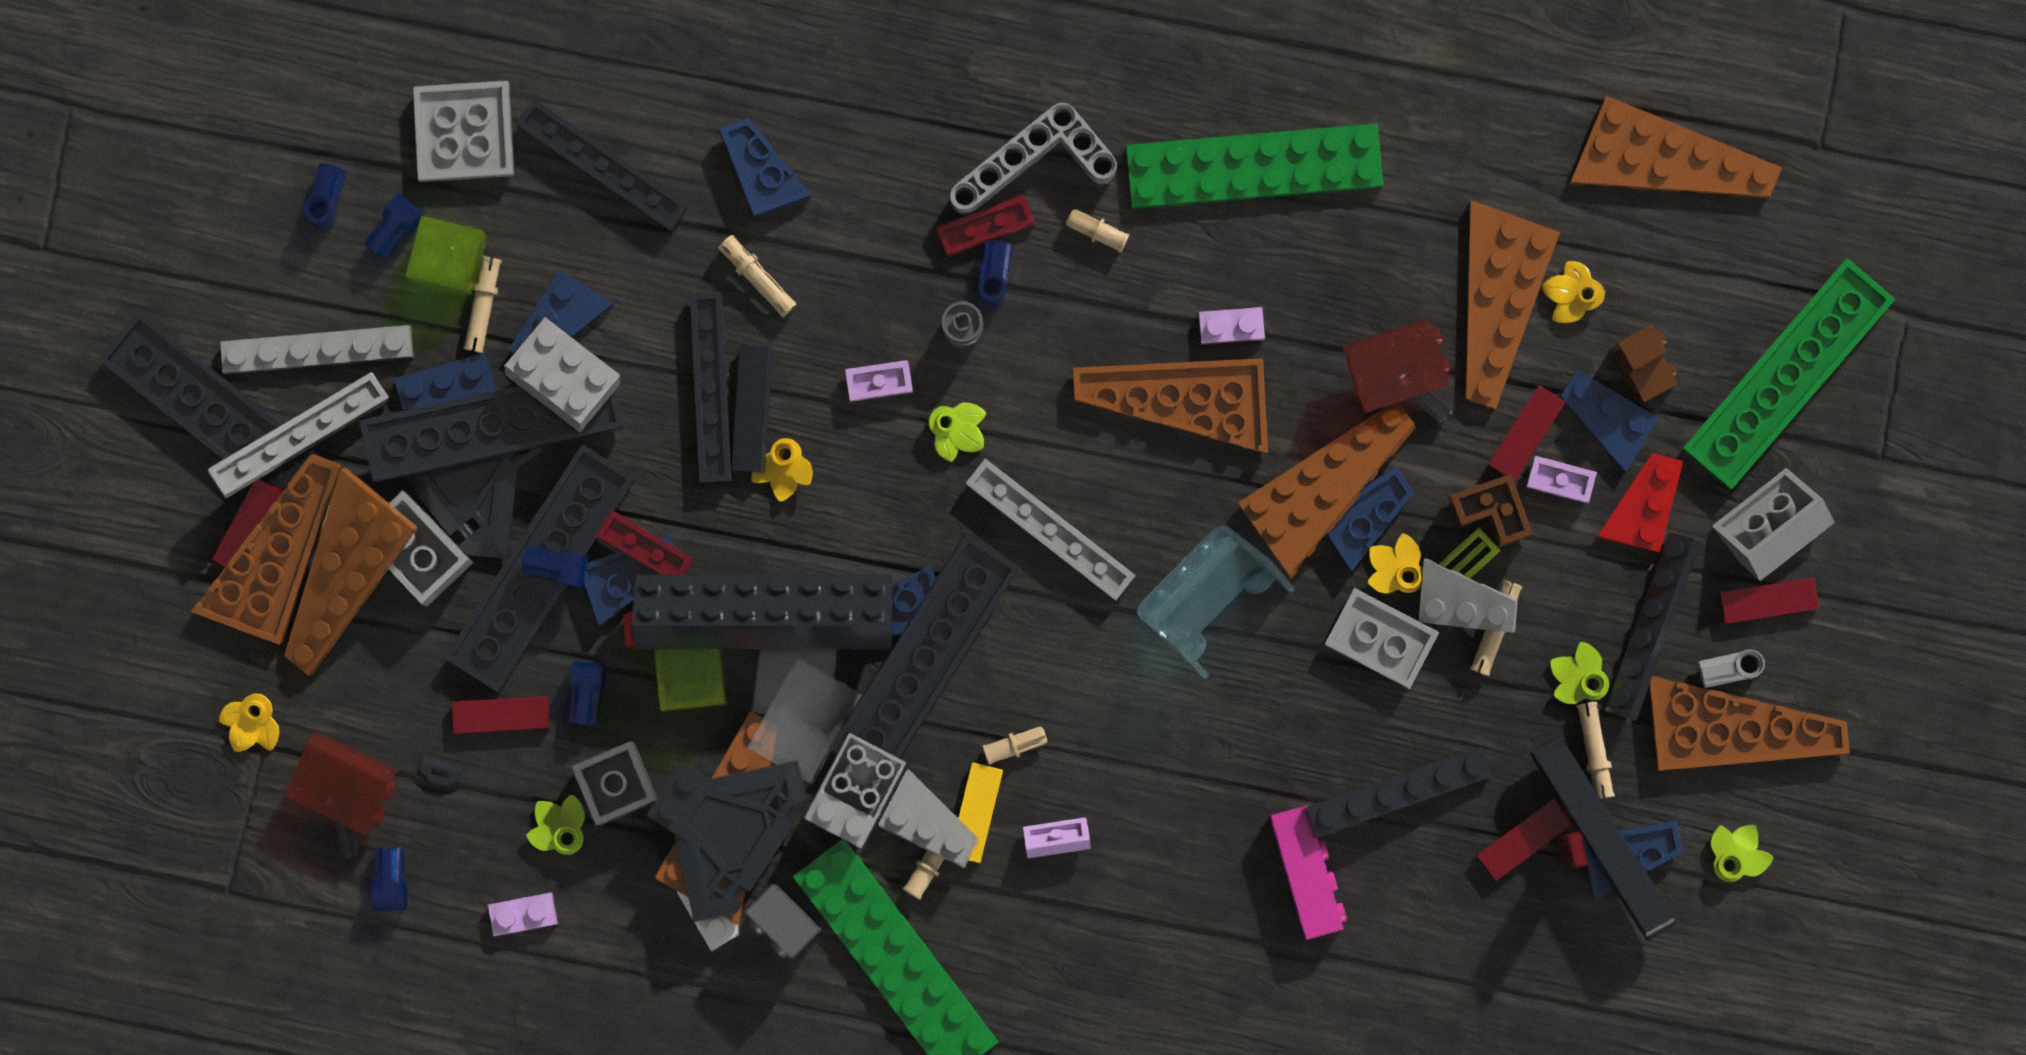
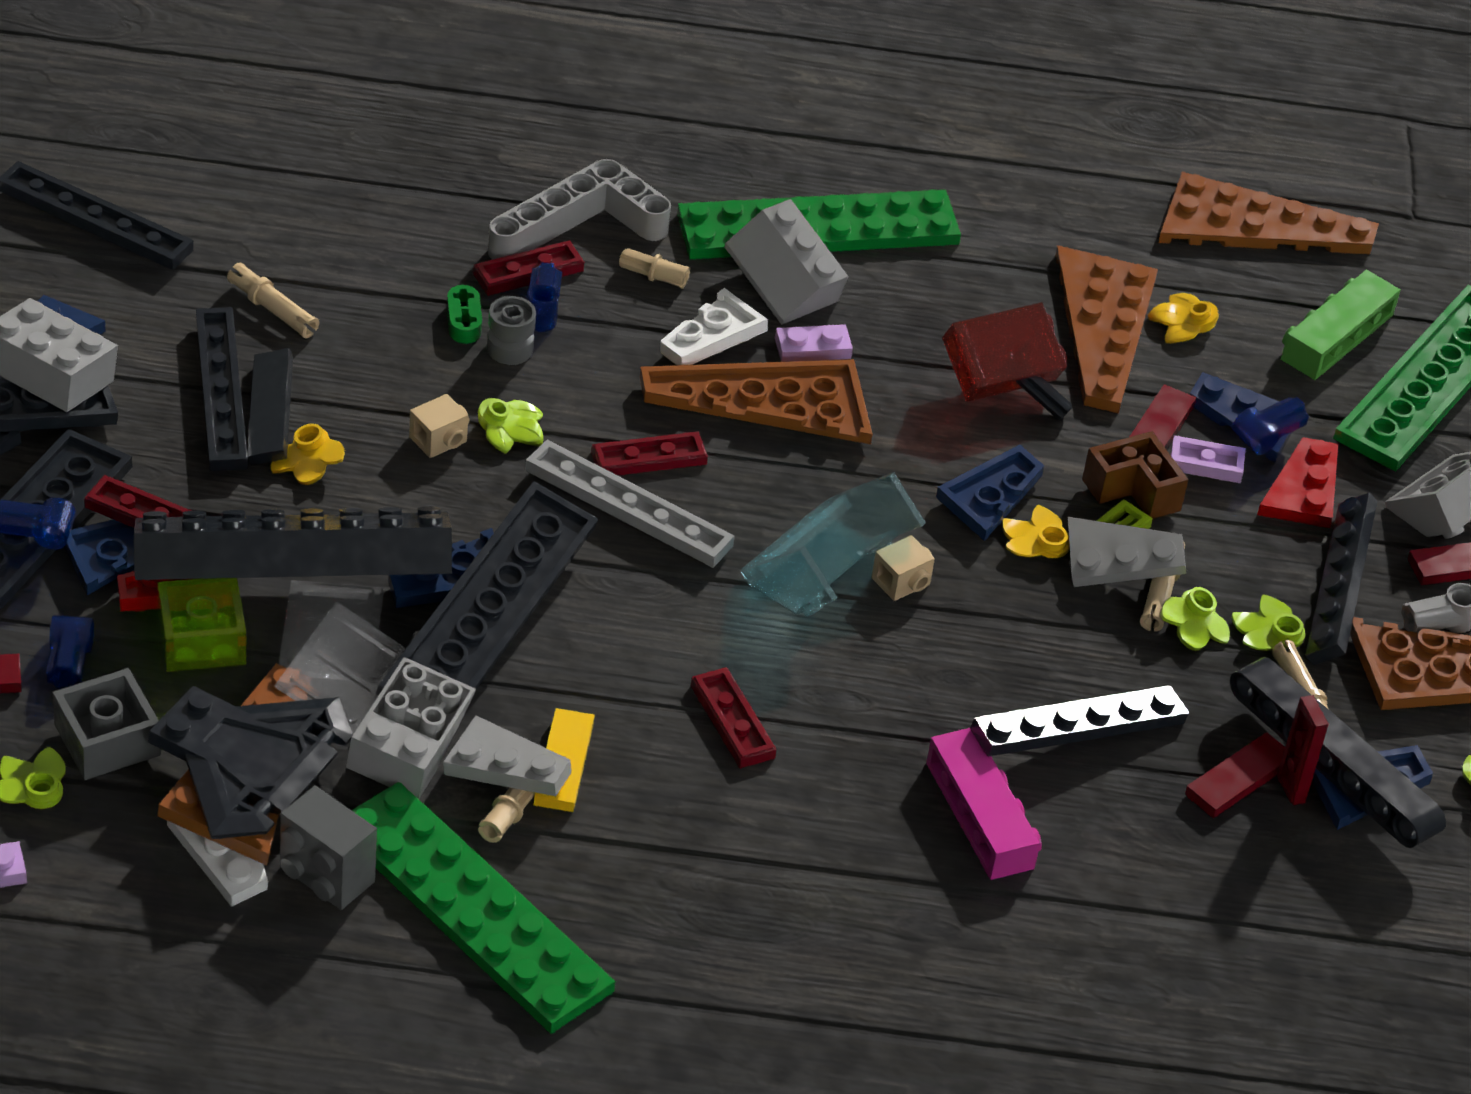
camera: 15 degrees left, 40 degrees down
dark blue wing [718,118,812,218] -> none
lavender plate [845,360,913,402] -> none
tan axle [983,727,1047,765] -> none
lavender plate [1023,817,1091,858] -> none
dark orange wing [1238,400,1415,579] -> none
light grey plate [1324,588,1439,689] -> none
reddish brown brick [1609,324,1678,405] -> none
none -> tan brick [409,394,469,458]
none -> green beam [447,285,482,344]
none -> dark red tile [591,431,708,476]
none -> white wing [660,288,768,365]
none -> dark red tile [691,667,777,769]
none -> light grey slope [724,199,849,325]
none -> tan brick [871,535,935,601]
none -> lime plate [1160,587,1230,651]
none -> clear blue piece [1232,397,1309,455]
none -> bright green brick [1281,269,1400,380]

